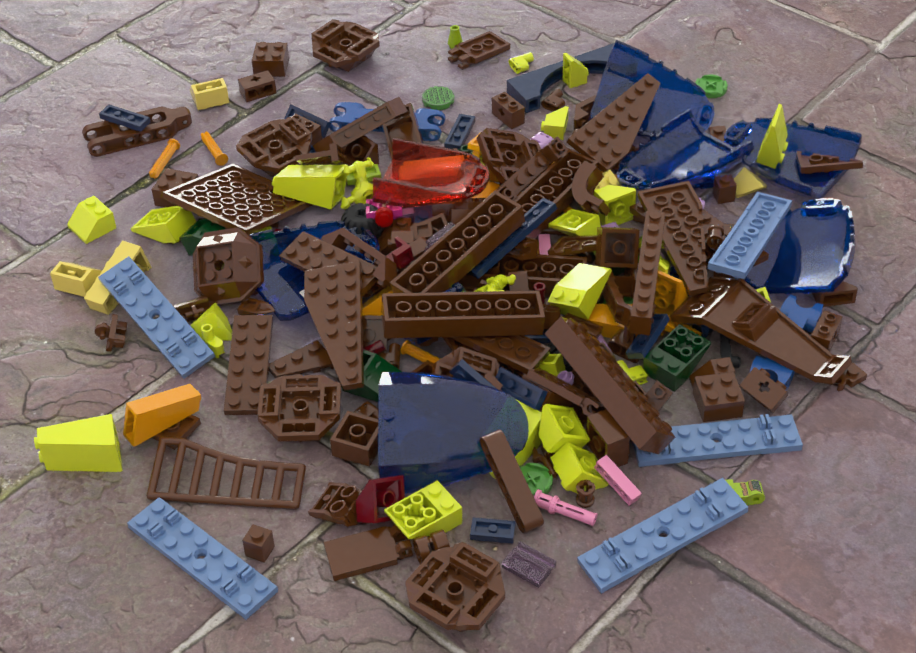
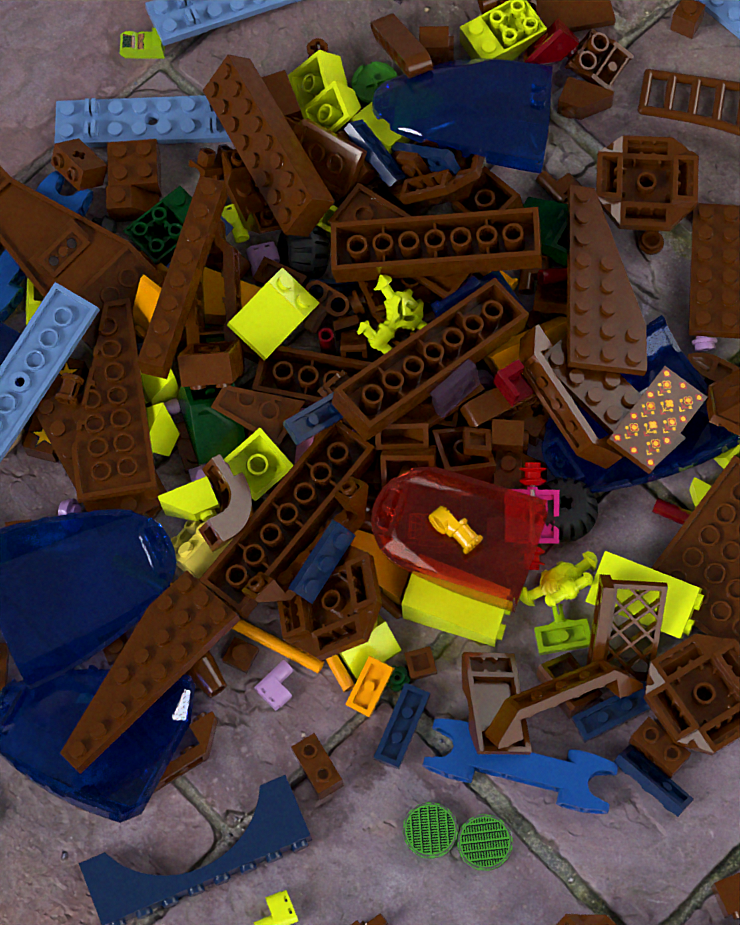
camera: 170 degrees left, 25 degrees up
reddish brown wing [269,340,334,379] -> none
reddish brown brick [330,411,386,467] -> none
dark blue plate [470,517,516,544] -> none
bright pink pin [534,489,598,527] -> none
reddish brown piece [541,88,565,112] -> none
neon yellow slope [541,106,569,140] -> none
neon yellow slope [563,53,589,88] -> none
bright pink piece [594,455,642,506] -> none
none -> dark blue plate [289,520,356,604]
none -> reddish brown brick [419,26,454,74]
none -> yellow connector [429,506,483,554]
none -> tile [457,814,513,871]
none -> reddish brown slope [557,76,615,120]
none -> reddish brown tile [607,366,707,474]

